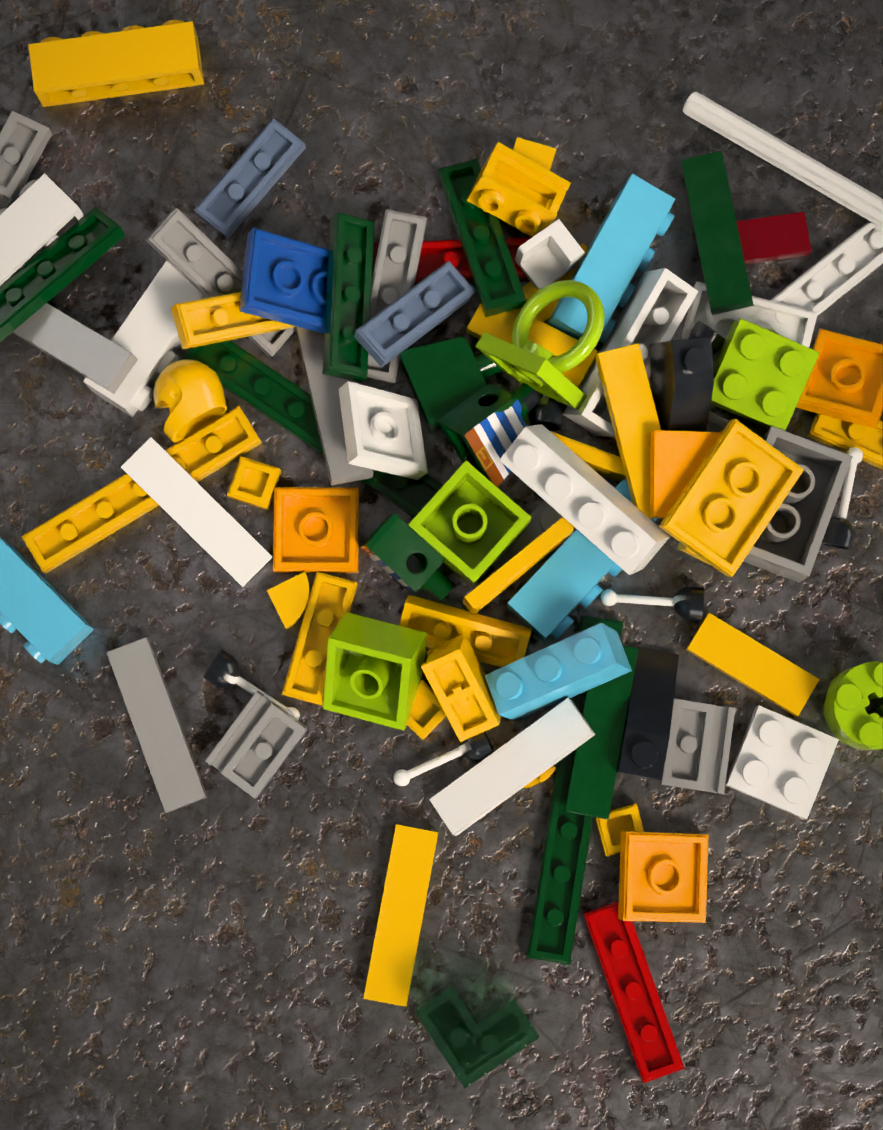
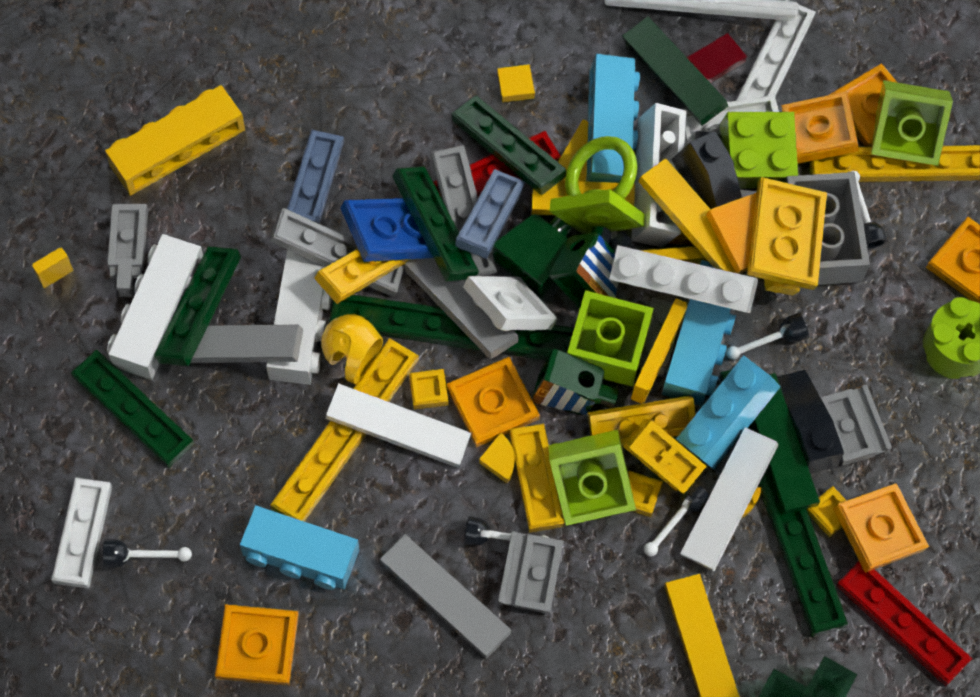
camera: 30 degrees left, 15 degrees down
yellow hinge [467,142,571,237] -> none
white panel [515,219,584,290] -> none
yellow tile [686,613,820,717] -> none
white plate [725,705,839,819] -> none

